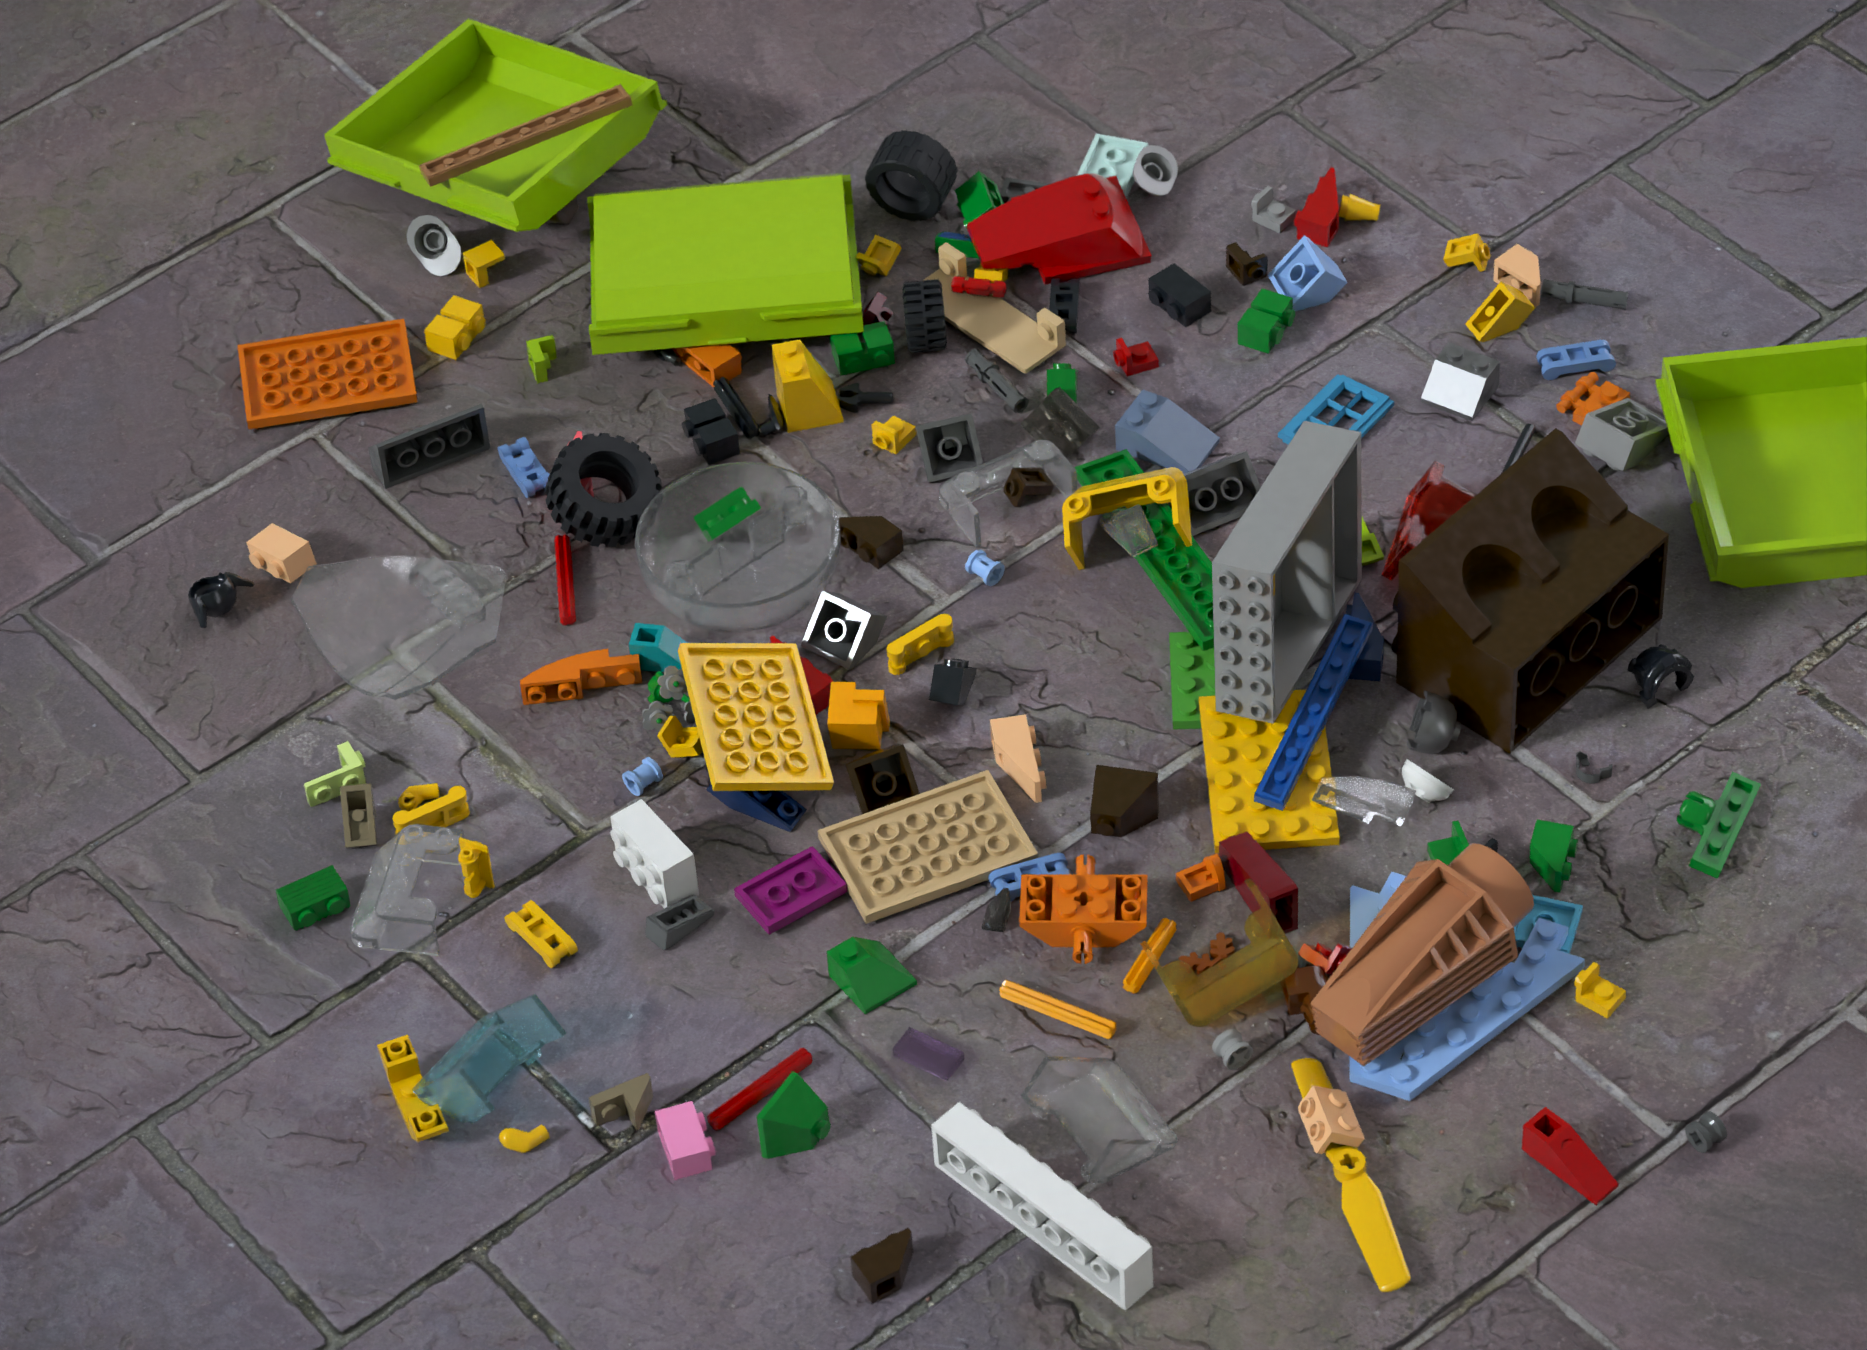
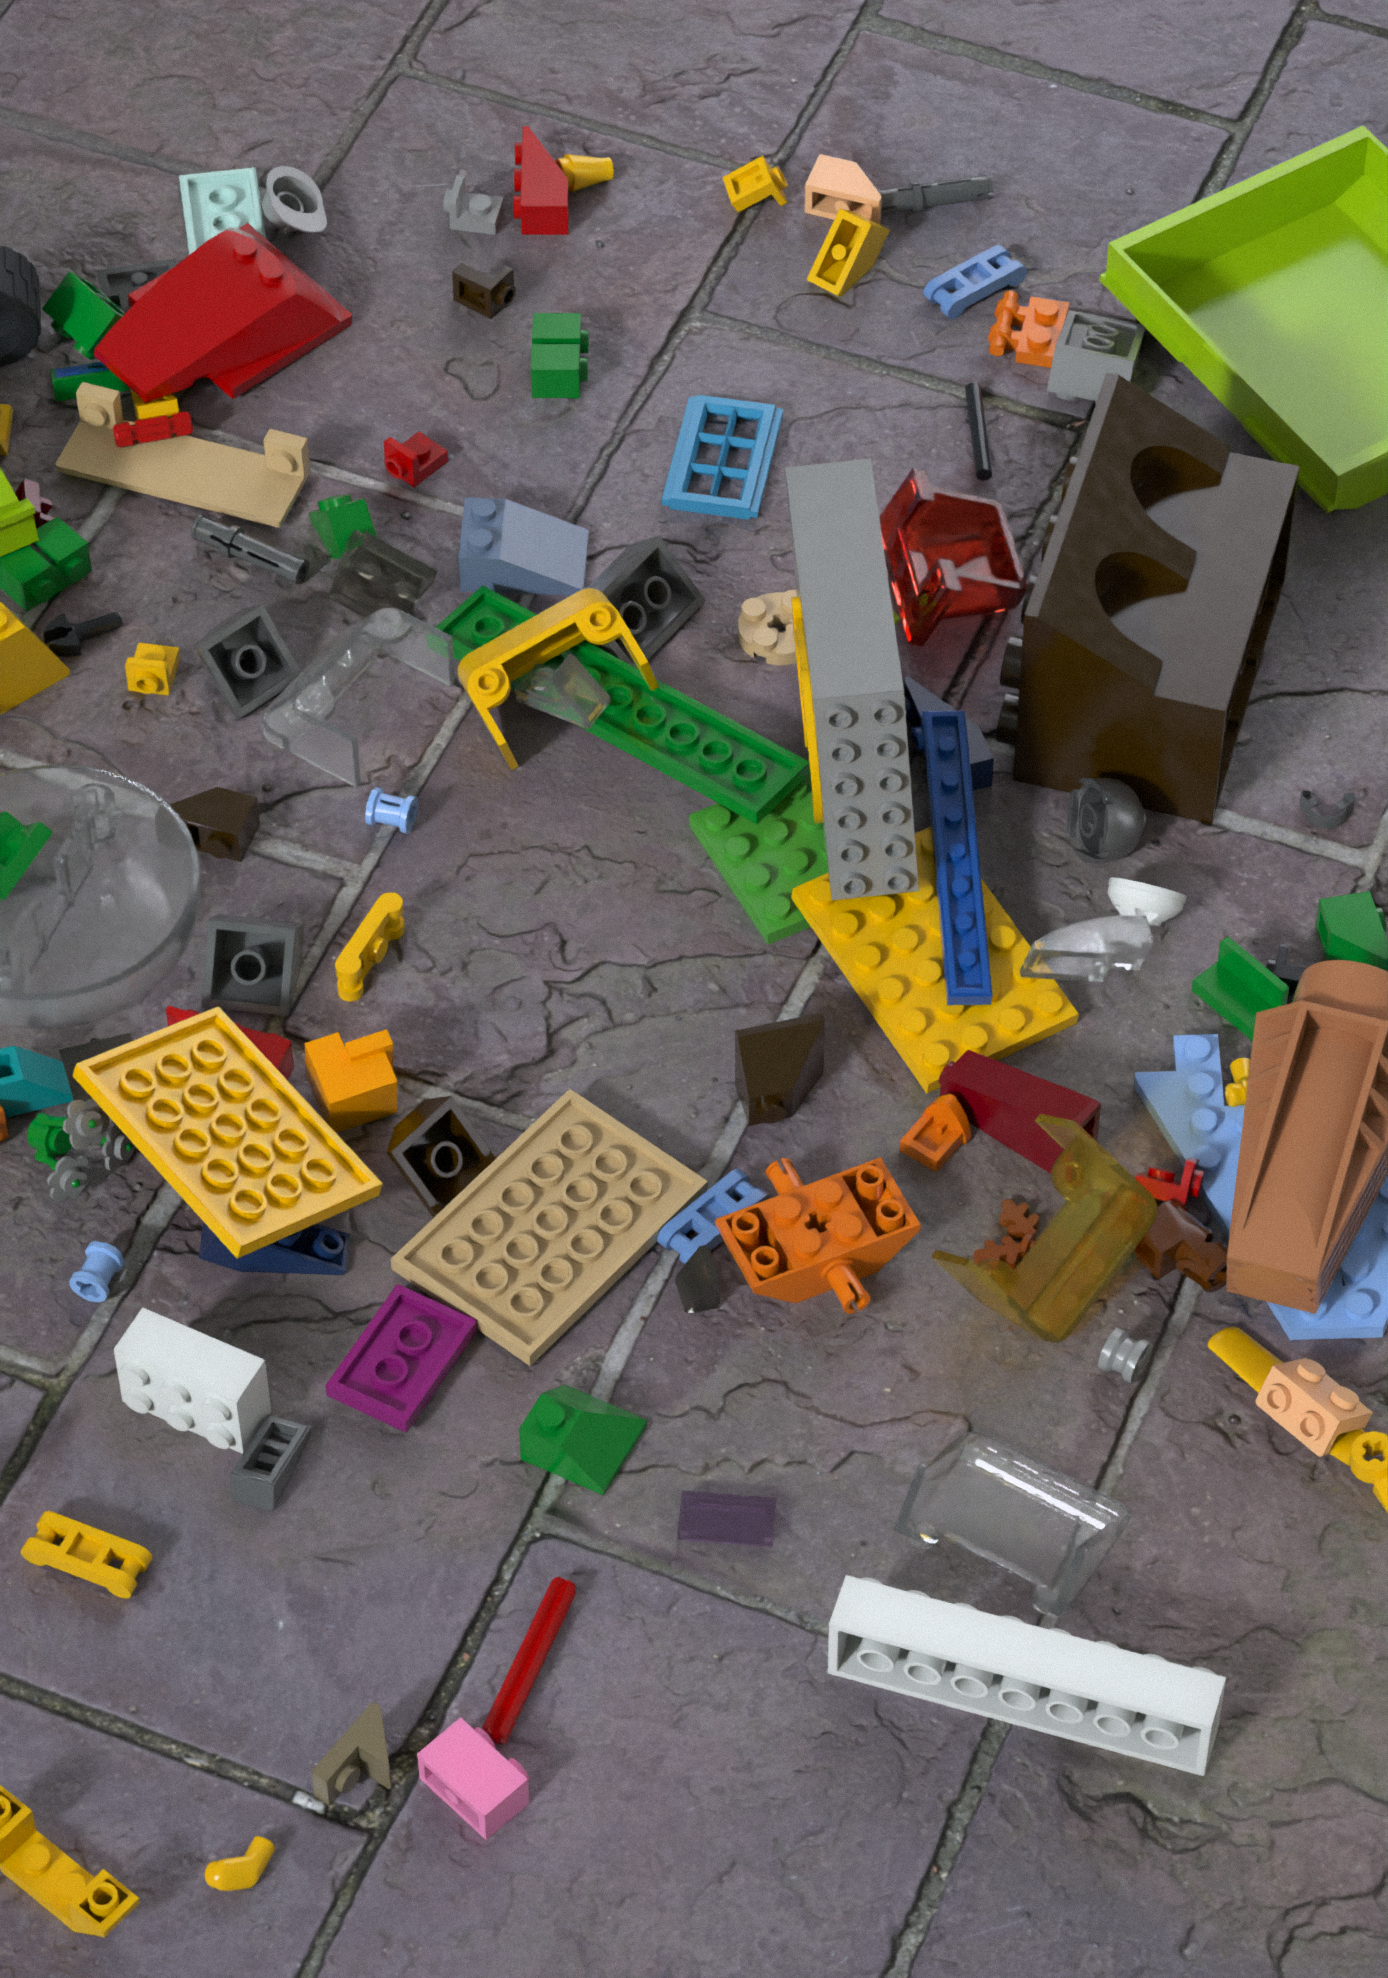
camera: 30 degrees left, 5 degrees up
clear light blue windscreen [412,994,566,1124] -> none
yellow bracket [657,716,703,758] -> none
green slope [757,1071,831,1159] -> none
dark brown slope [850,1228,913,1304] -> none
black tyre [902,279,947,353] -> none
black slope [929,658,977,705] -> none
light nougat slope [990,714,1046,803] -> none
light orange axle [999,980,1117,1039] -> none
dark brown bracket [1003,467,1054,507] -> none
black plate [1049,278,1080,334] -> none
light orange axle [1123,918,1176,994] -> none
black piece [1148,263,1211,327] -> none
light blue slope [1268,235,1348,311] -> none
slope [1421,342,1500,421] -> none
black helmet [1627,644,1694,709] -> none

